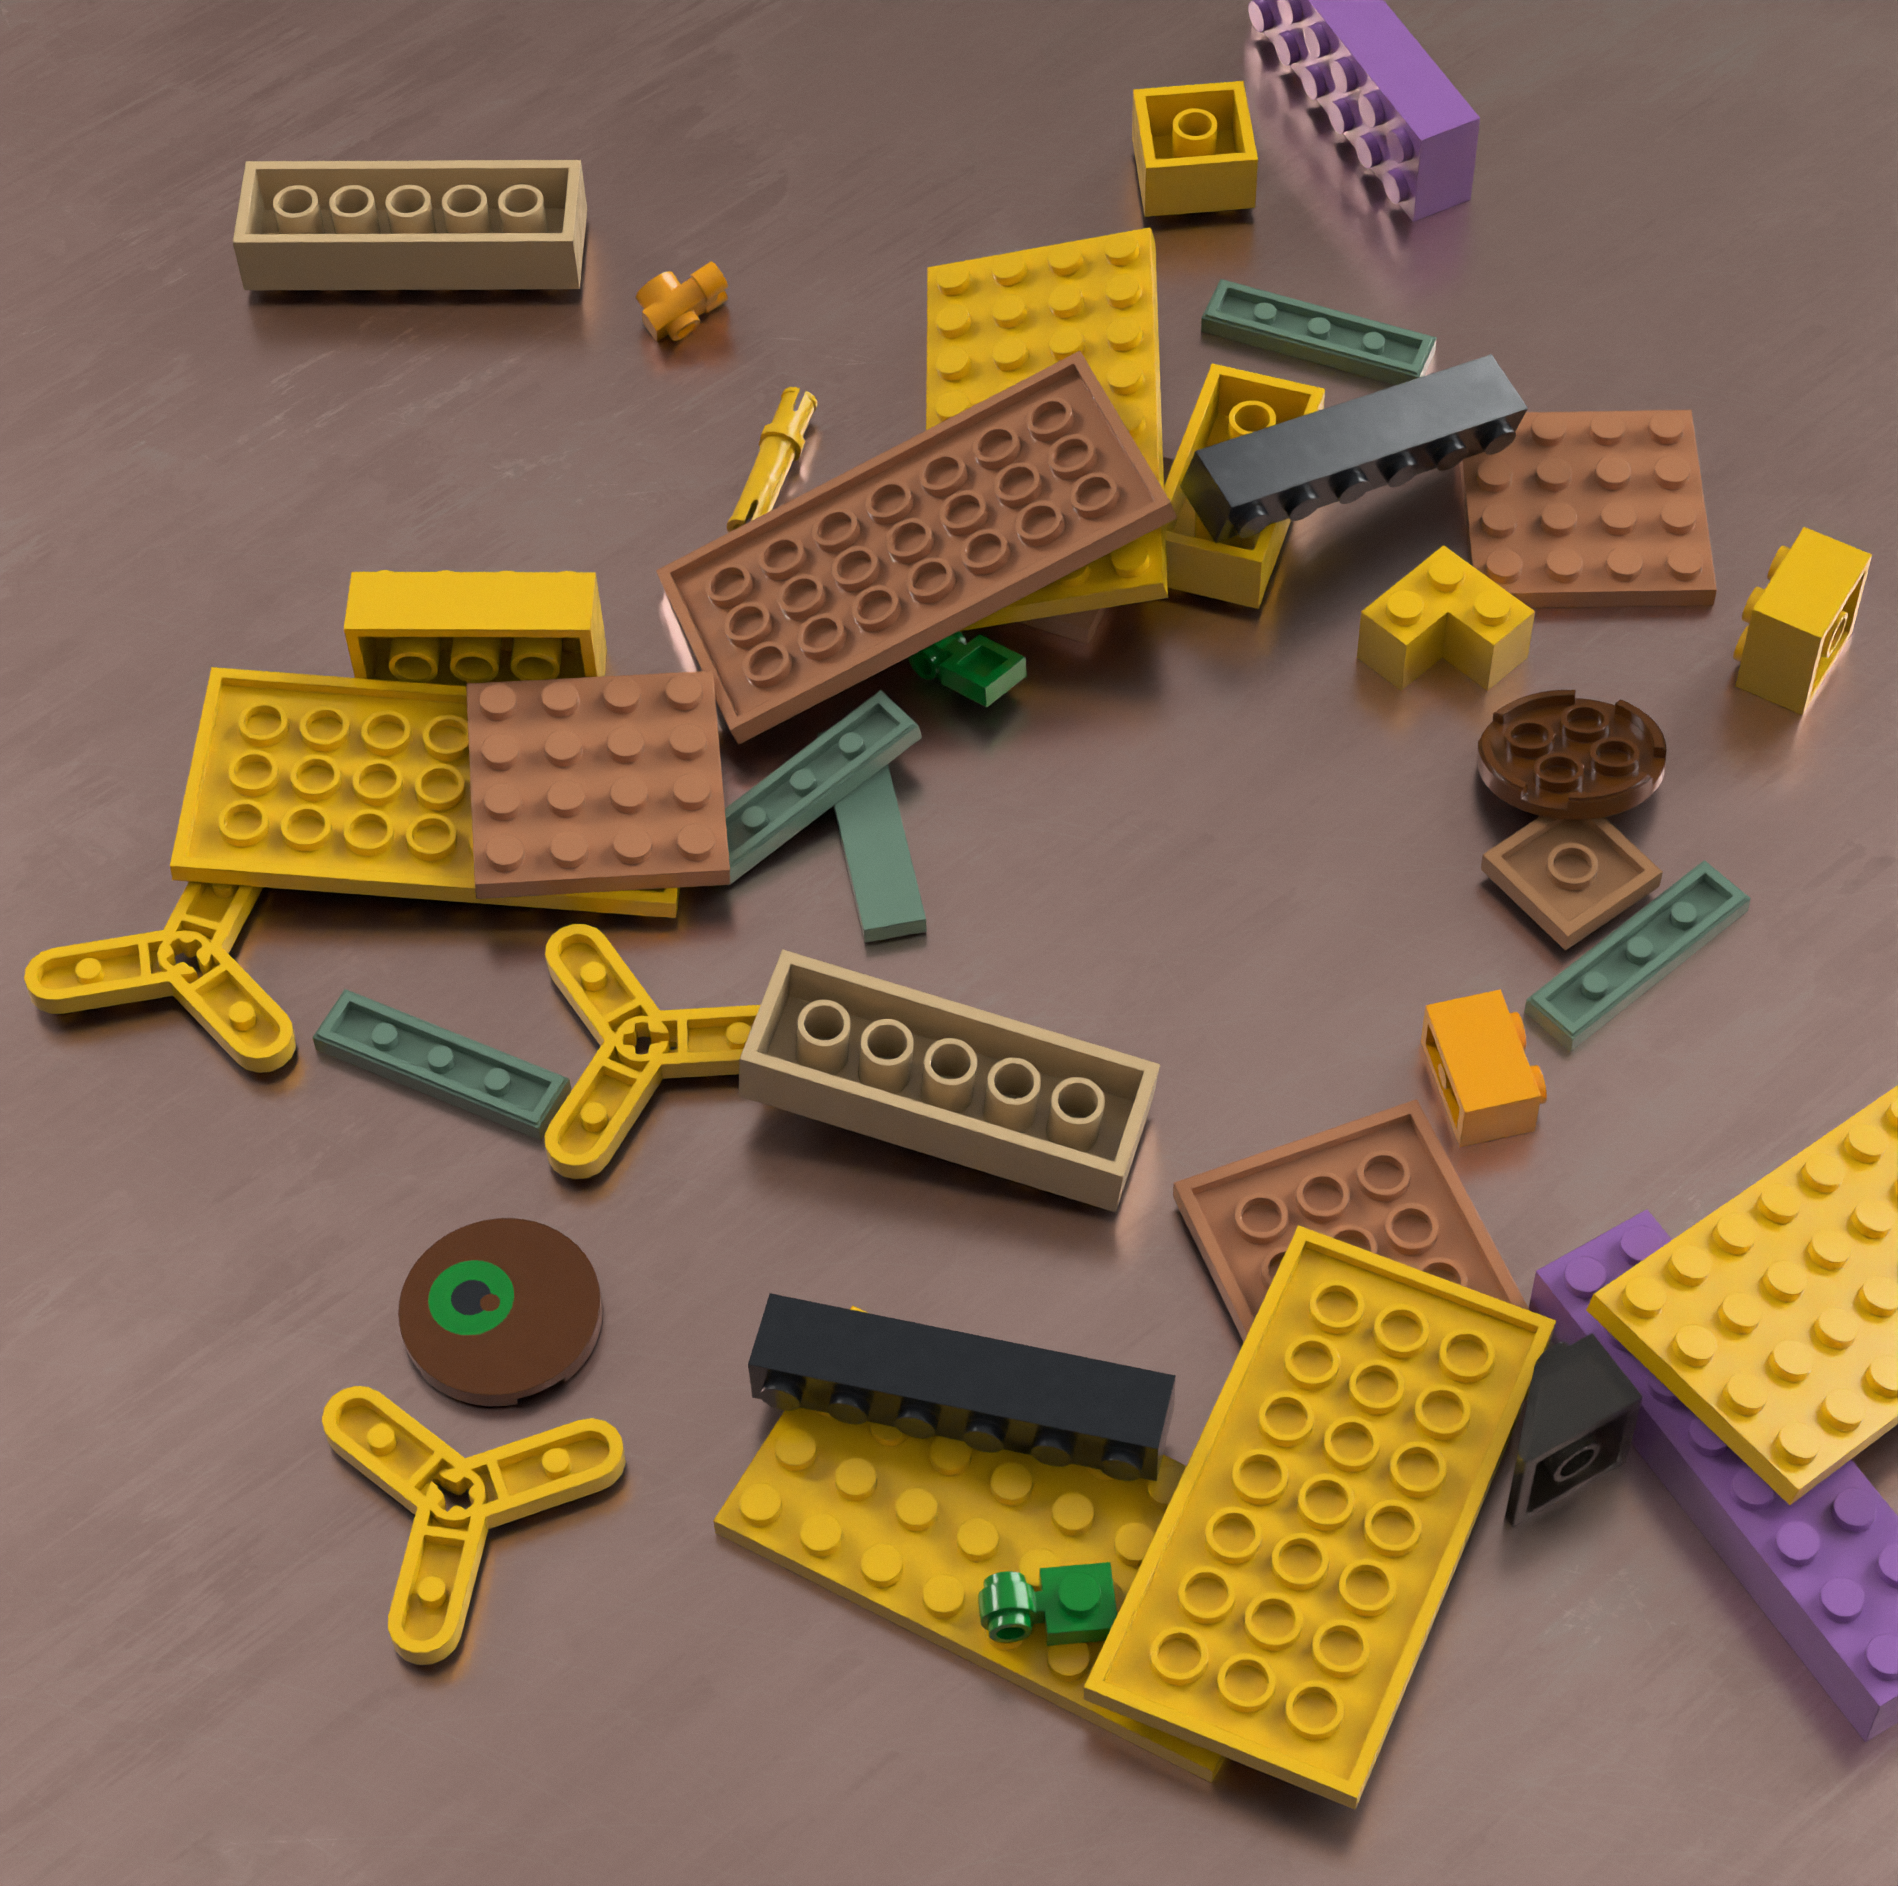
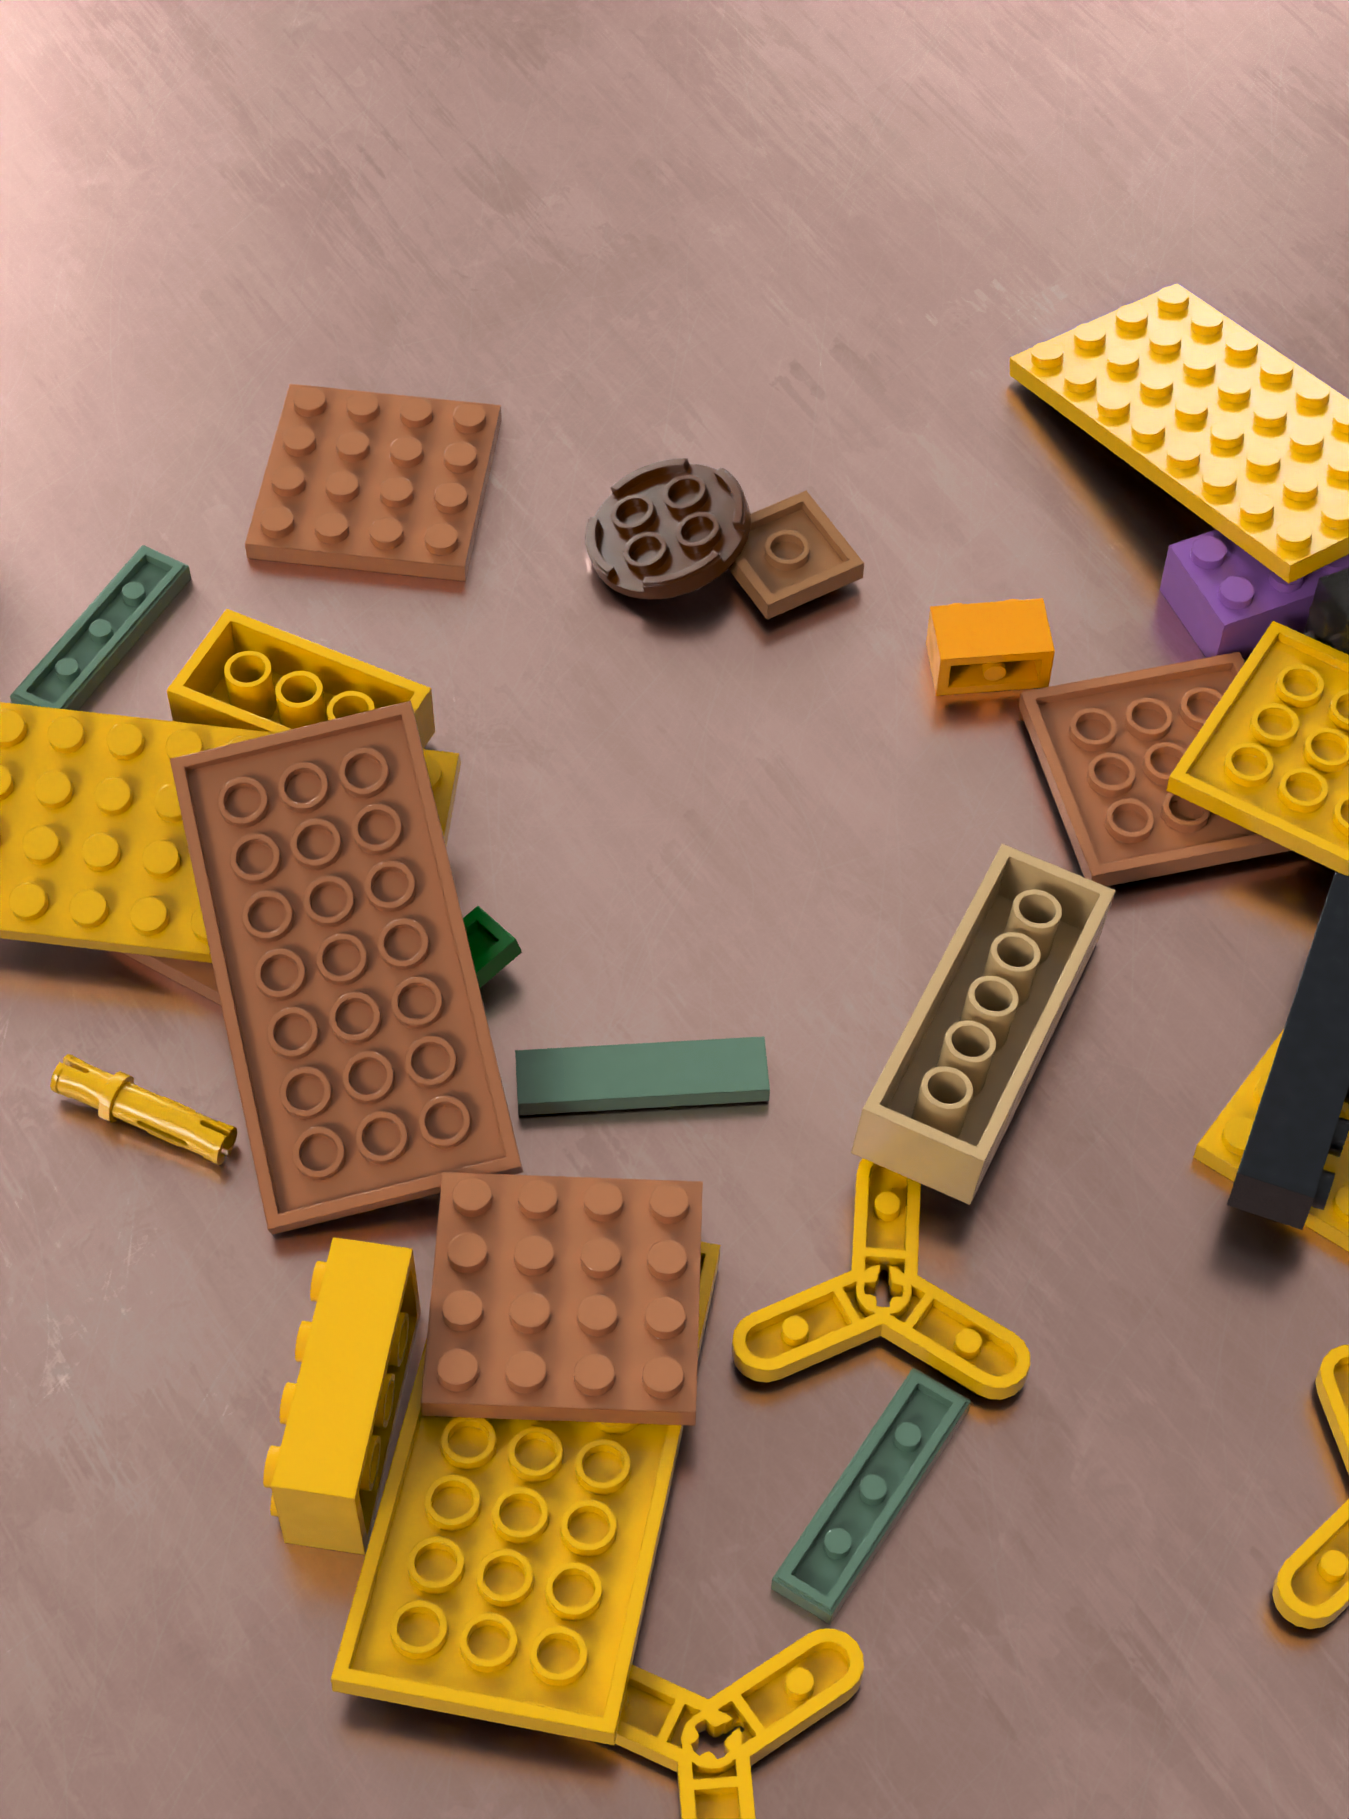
camera: 85 degrees left, 0 degrees up
reddish brown tile [398,1218,603,1406] -> none
sand green tile [725,690,922,885] -> none
brick [1180,354,1528,543] -> none
yellow brick [1357,545,1535,691] -> none
sand green tile [1524,860,1751,1052] -> none
yellow brick [1733,527,1872,715] -> none

